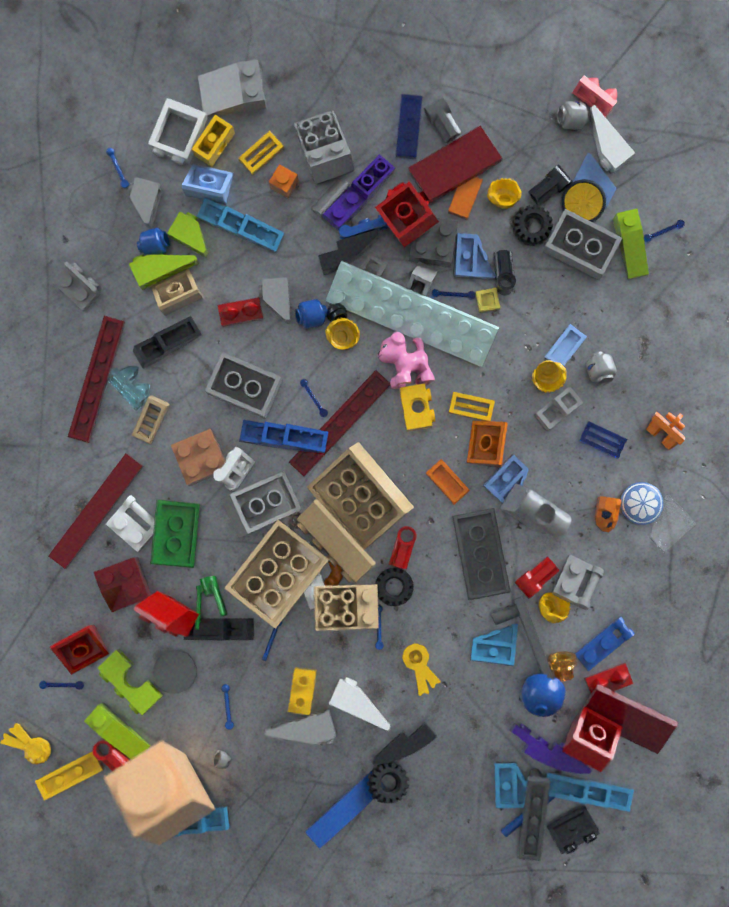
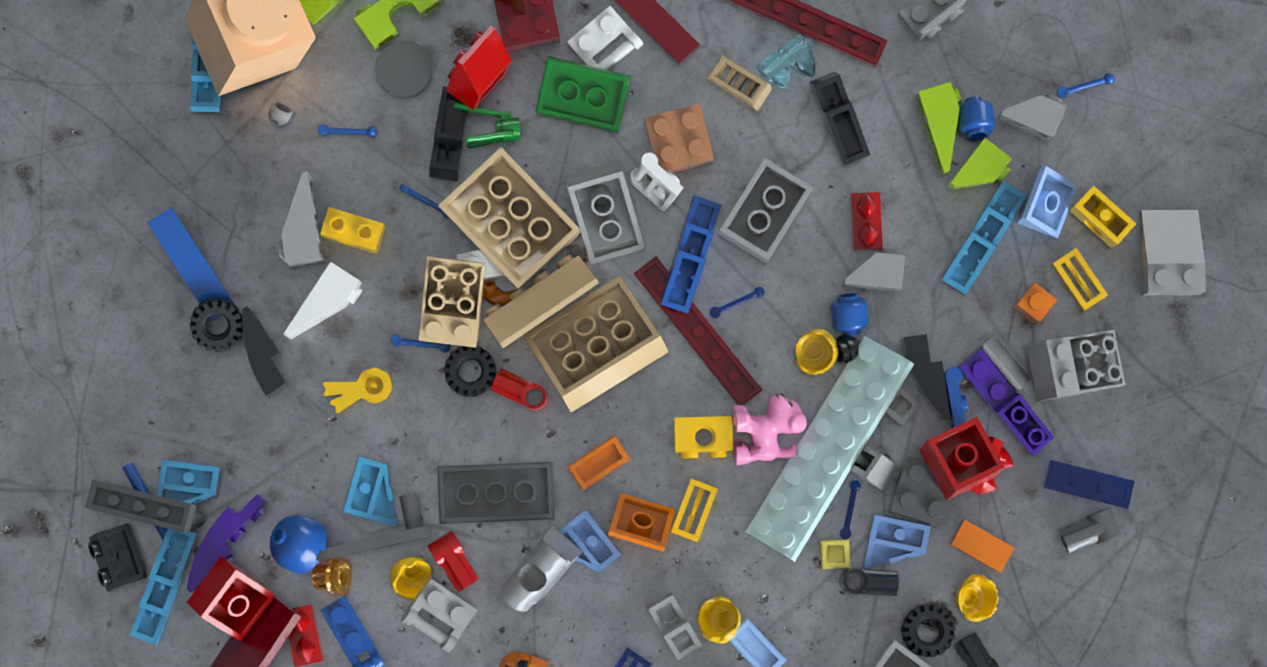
camera: 85 degrees right, 0 degrees up
white window [148,98,208,165] -> none
tan slope [151,269,203,316] -> none
dark red tile [408,125,502,203] -> none

